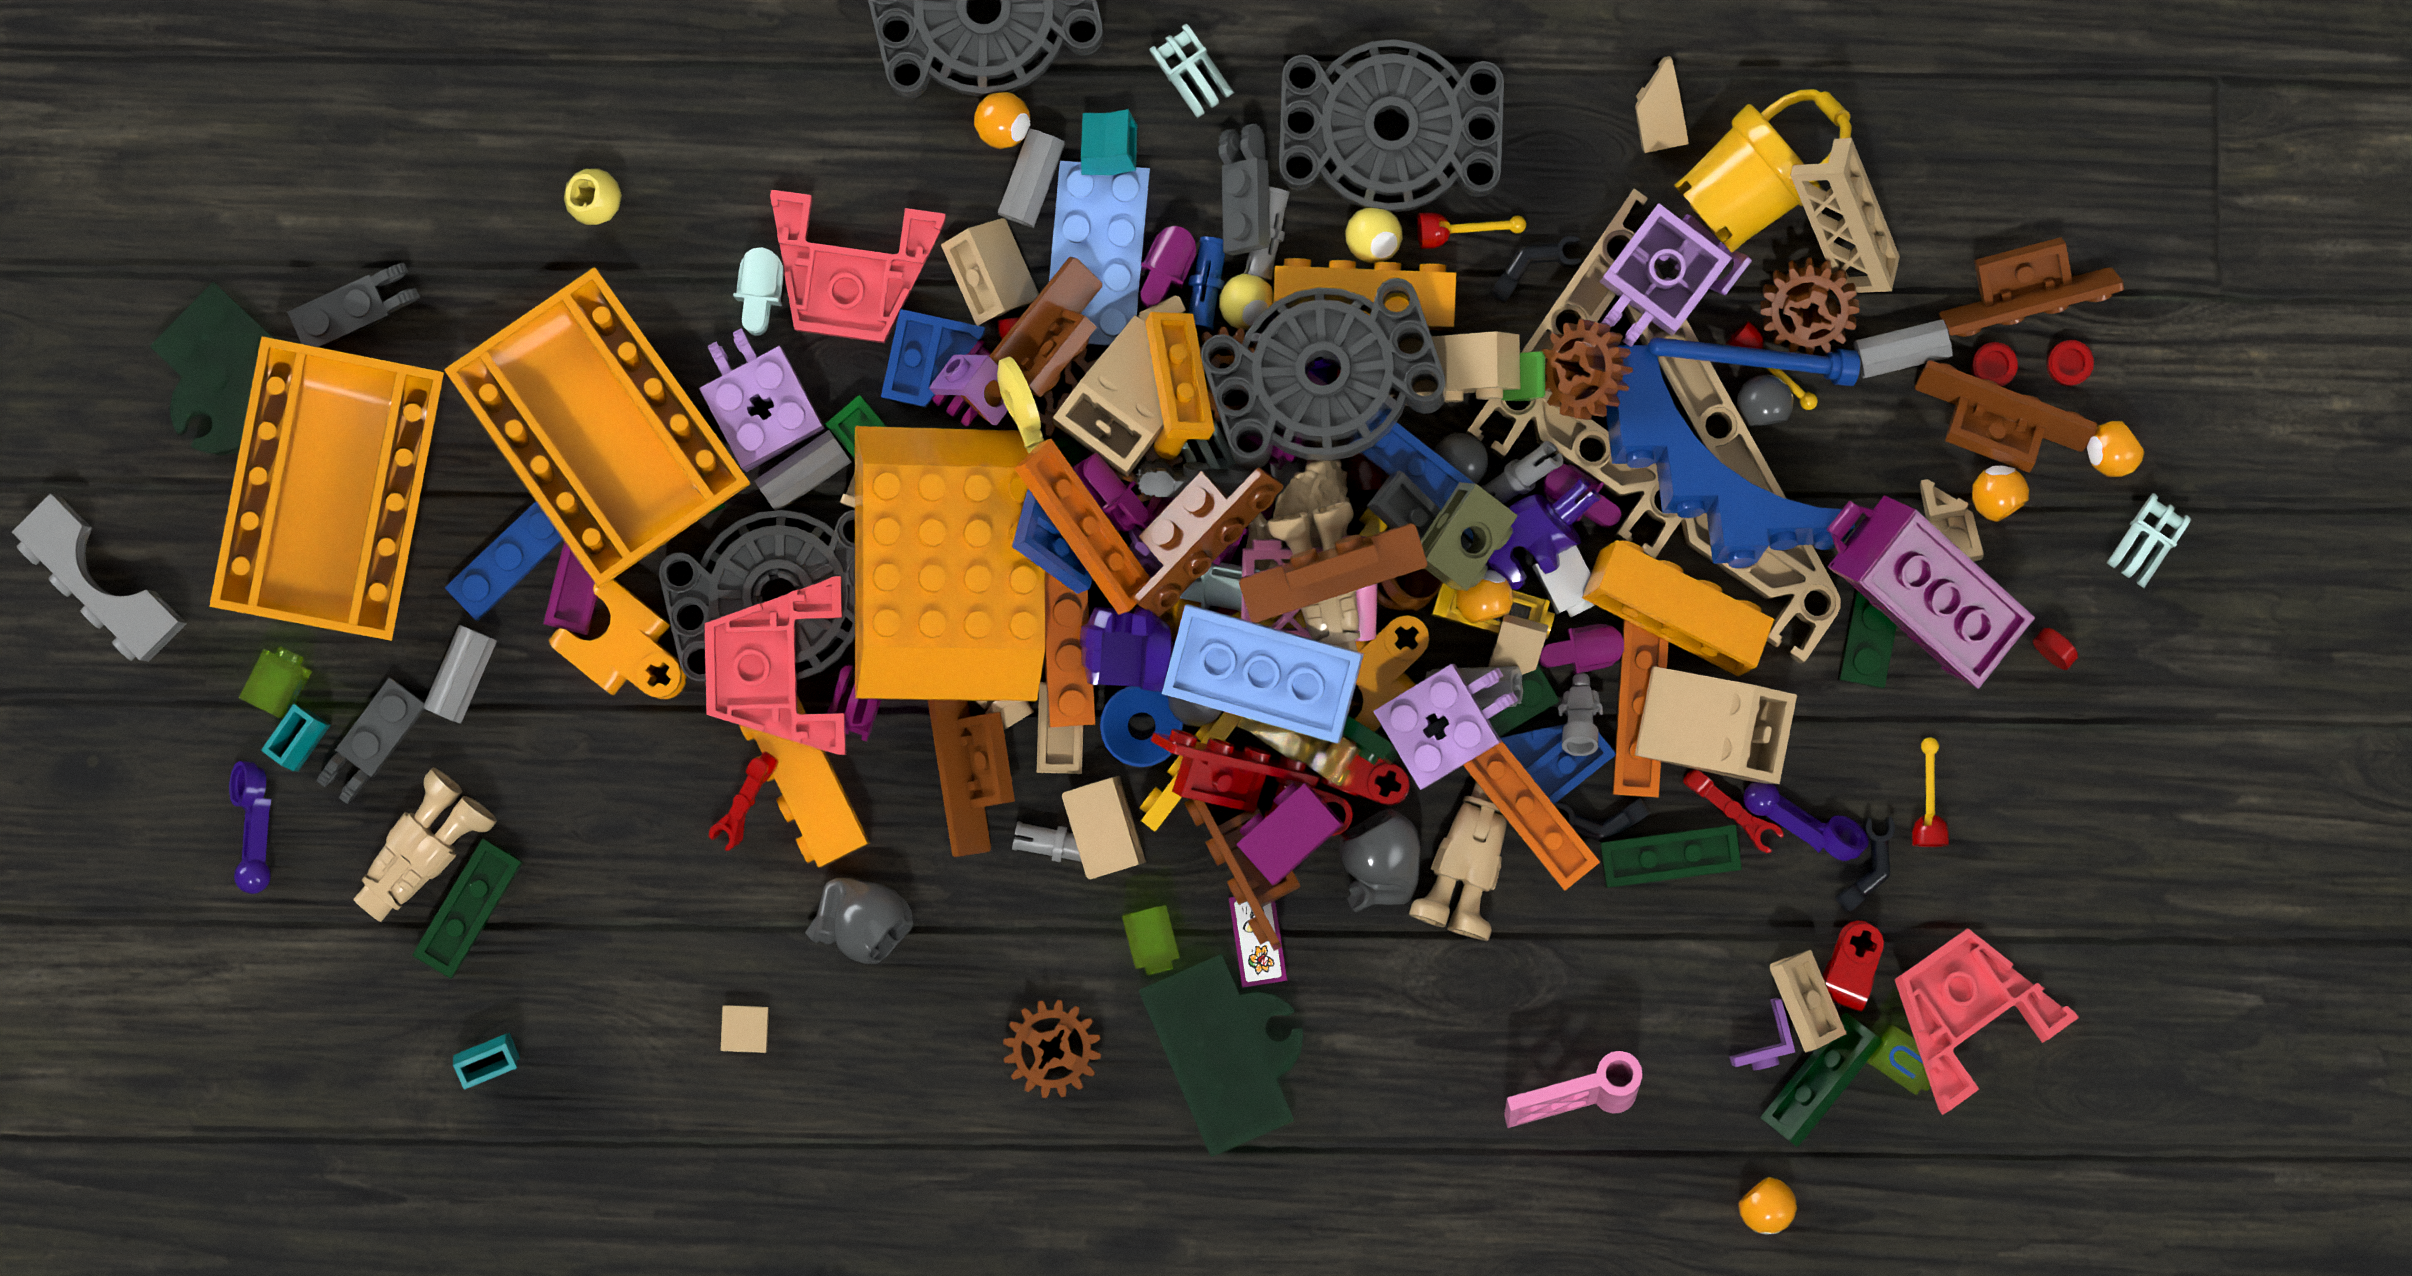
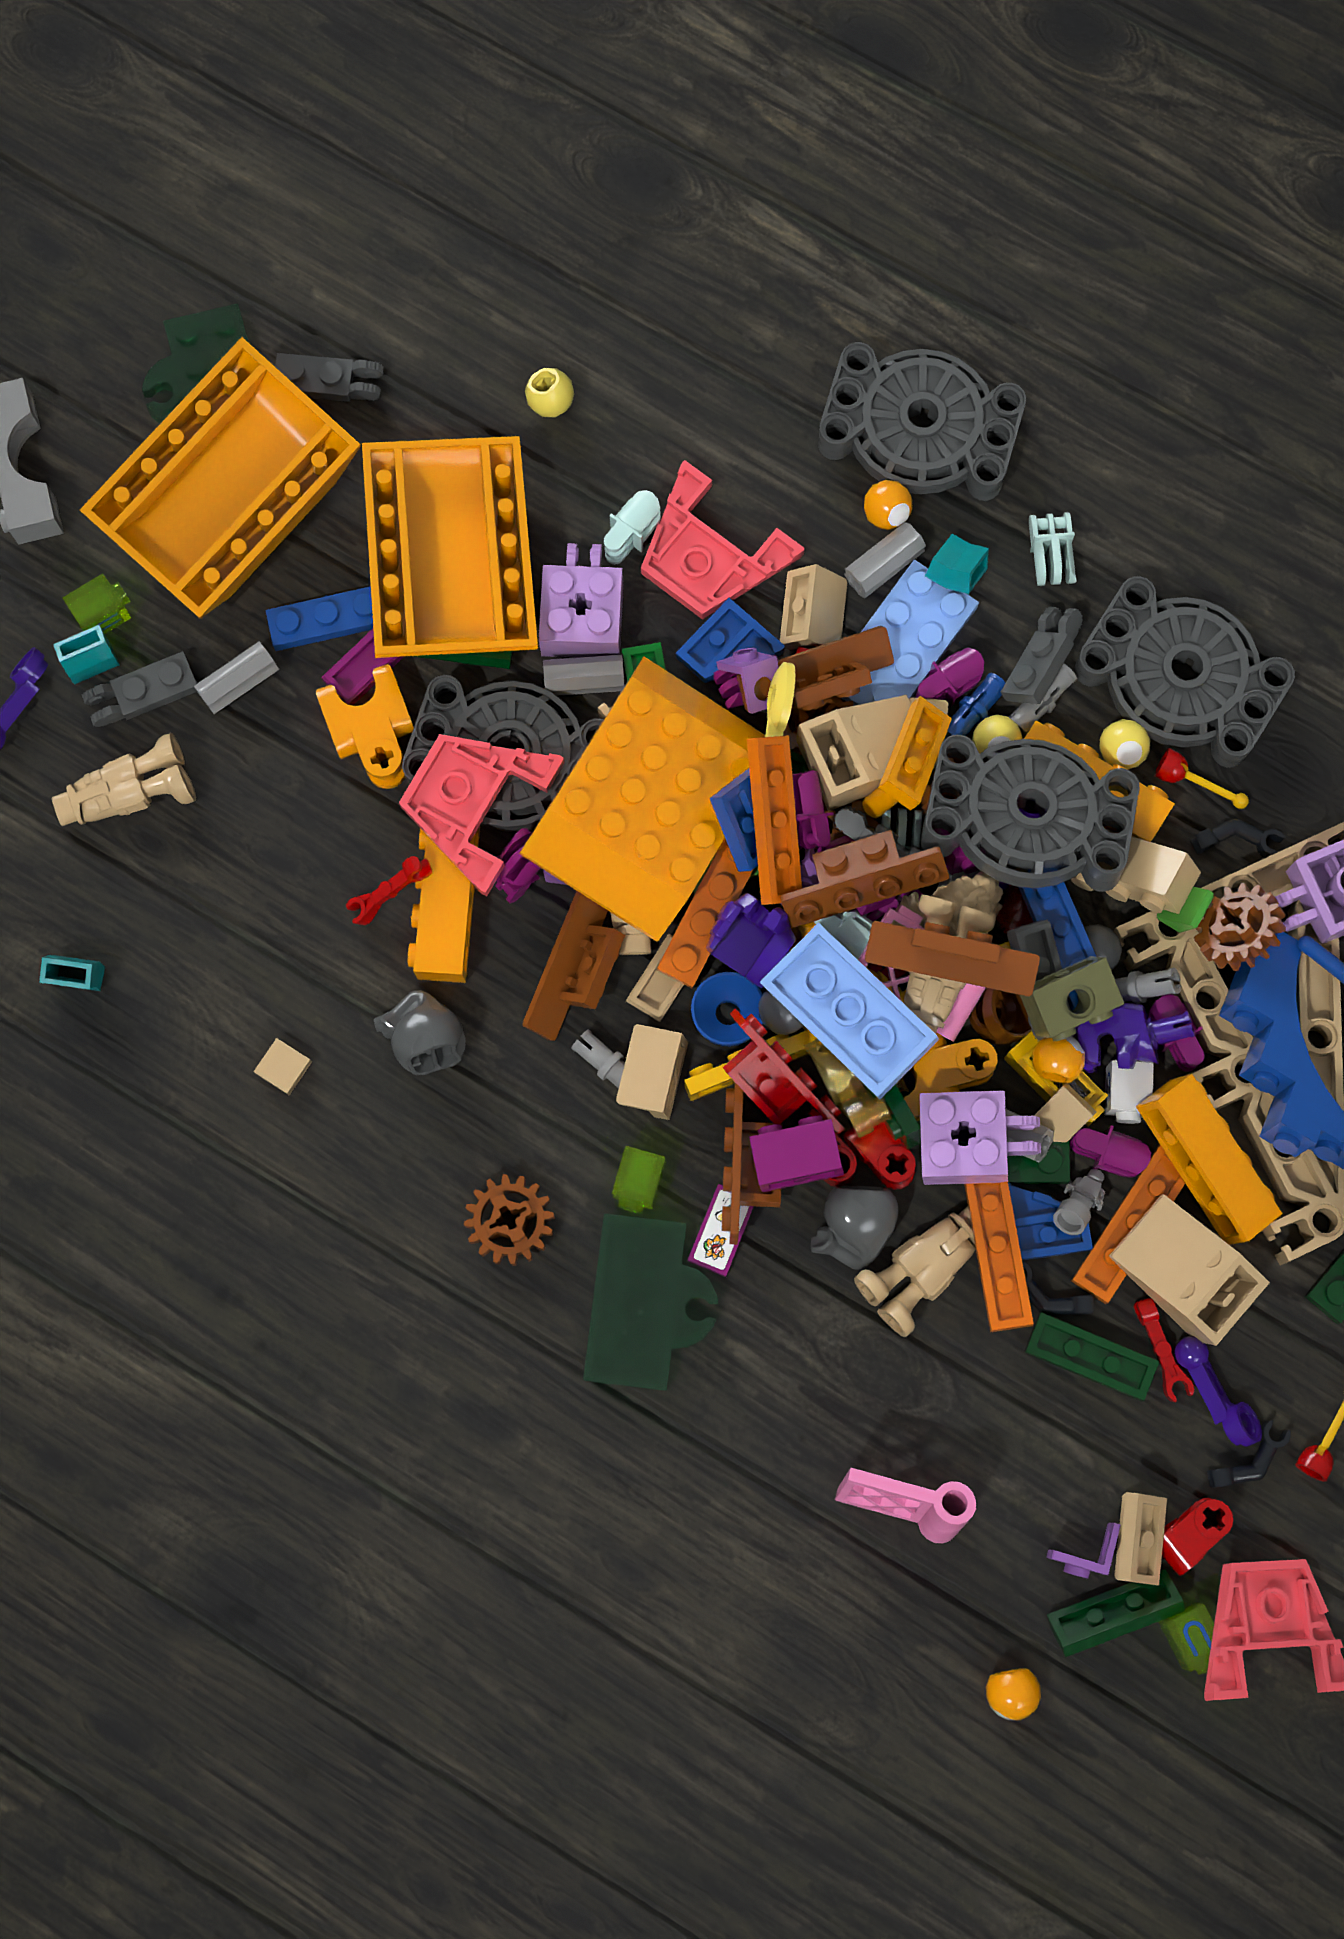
camera: 35 degrees right, 10 degrees down
dark green plate [412,838,523,979] -> none

